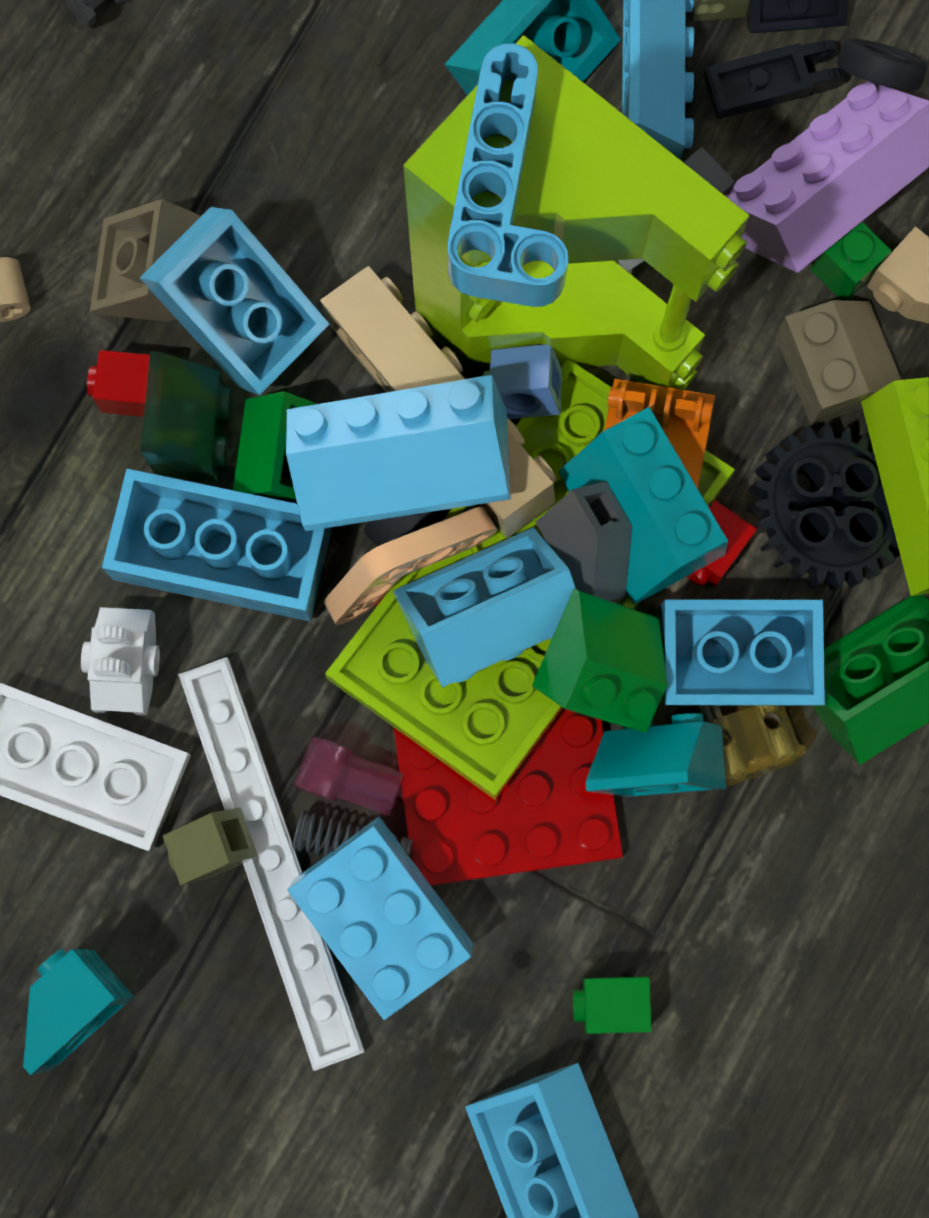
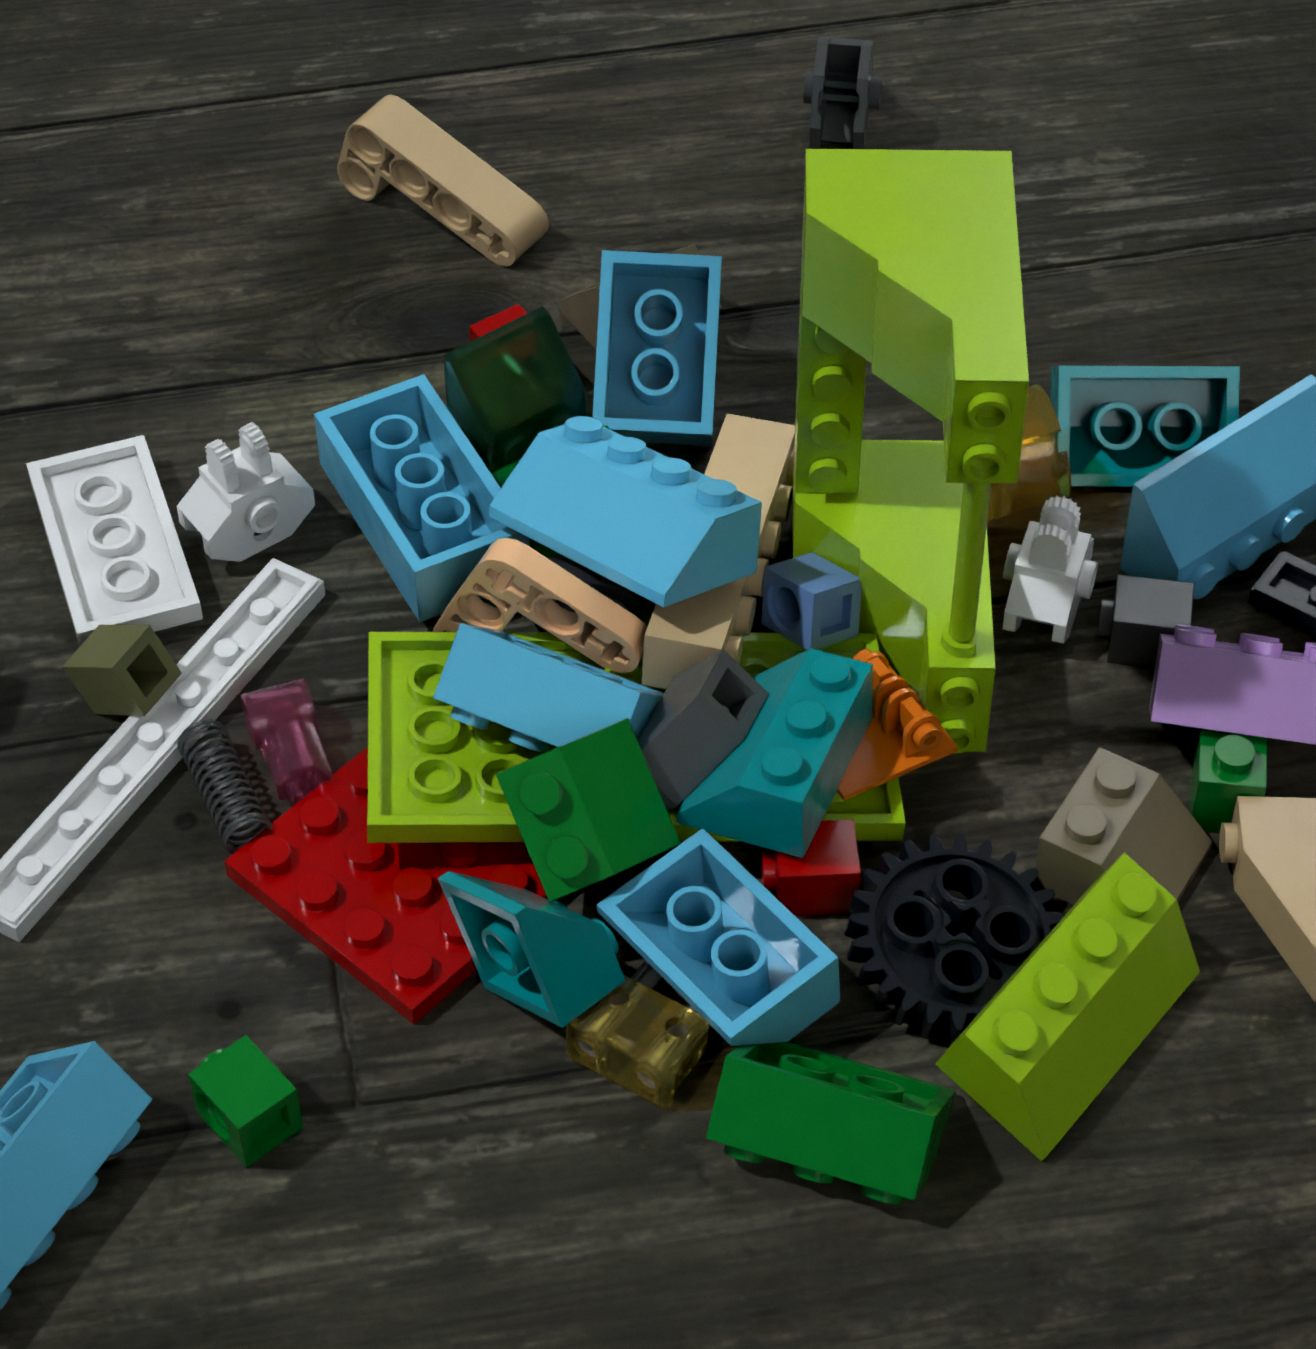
camera: 50 degrees right, 30 degrees down
medium azure brick [287,817,473,1020] -> none
medium azure beam [448,43,568,307] -> none

